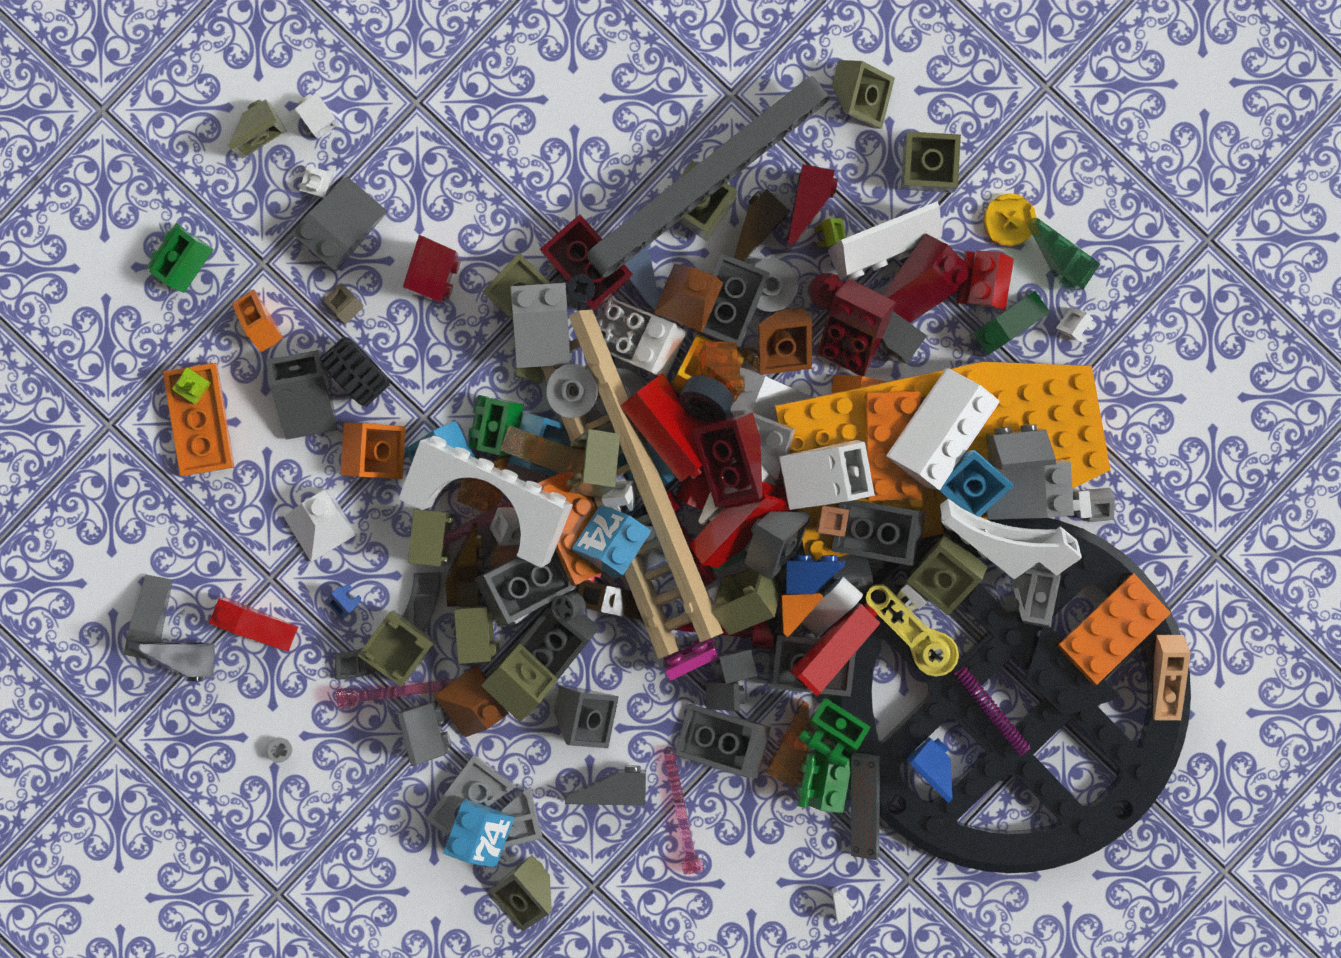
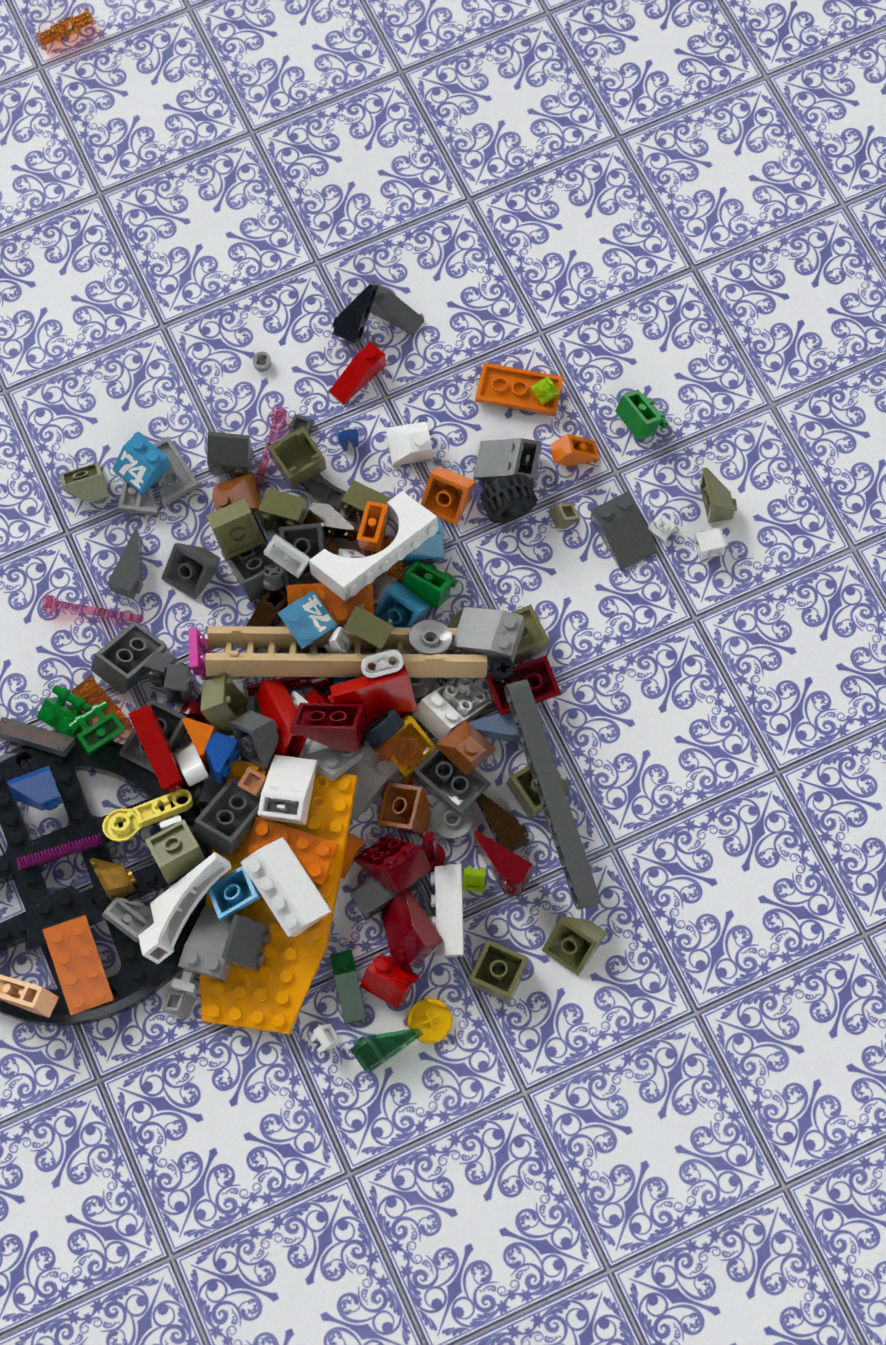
camera: 110 degrees right, 20 degrees down
dark red slope [403,235,461,304] -> none
clear orange slope [500,425,585,478] -> none
none -> pearl gold slope [89,858,137,901]
none -> white hinge [264,535,311,578]
none -> orange slope [357,501,388,552]
none -> white plate [361,649,404,678]

